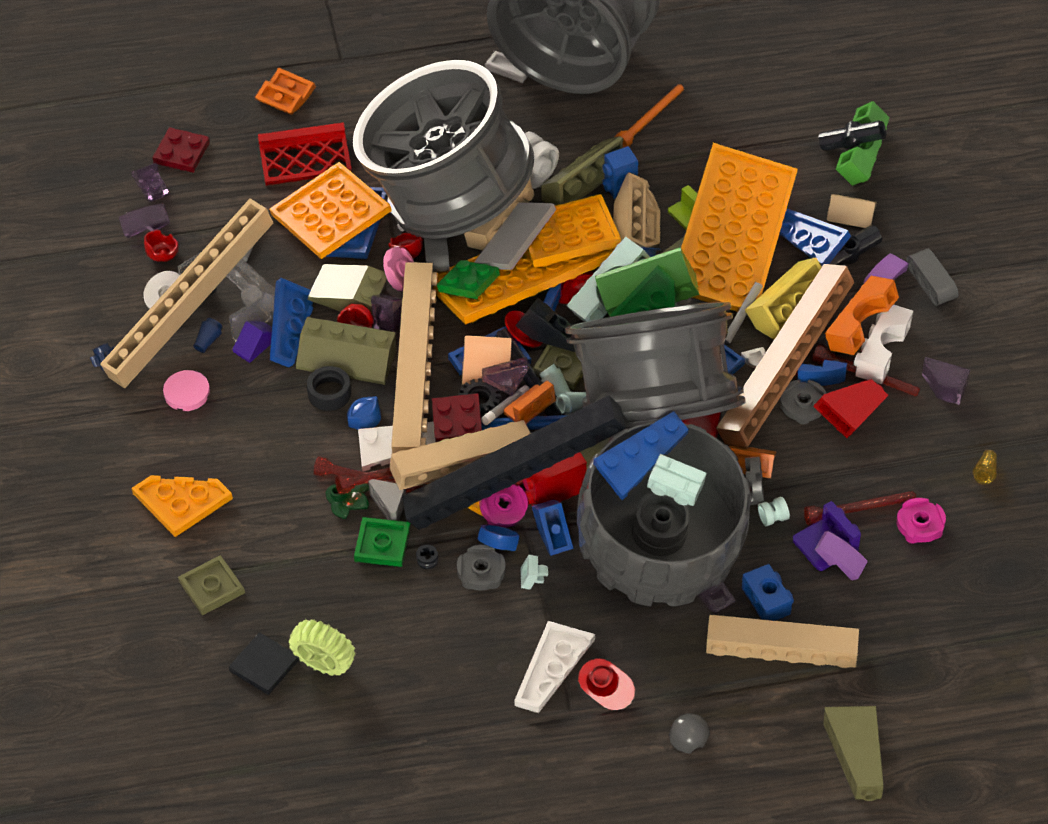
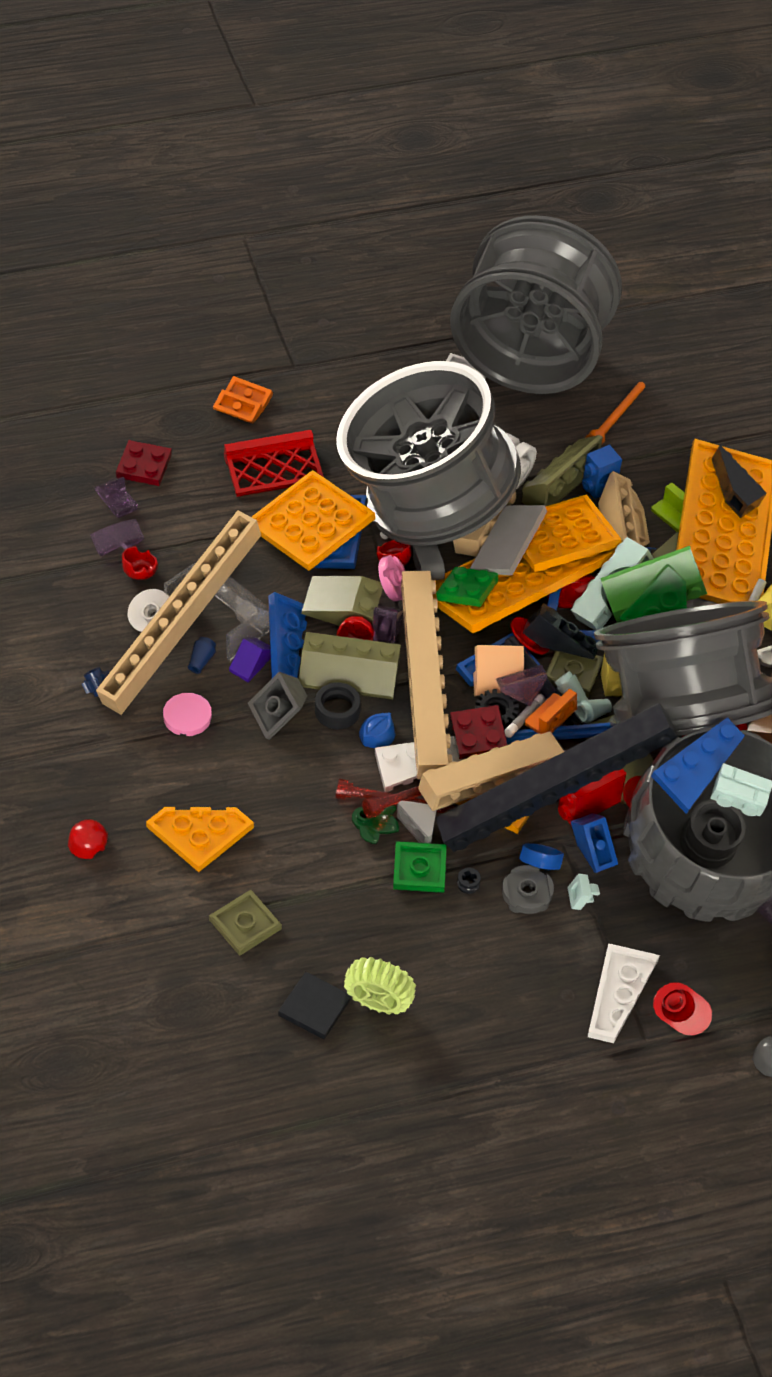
camera: 10 degrees left, 0 degrees up
dark pink plate [479,484,528,528] -> none
none -> red hair [68,819,108,859]
none -> dark grey slope [248,672,307,740]
none -> black slope [712,445,767,518]

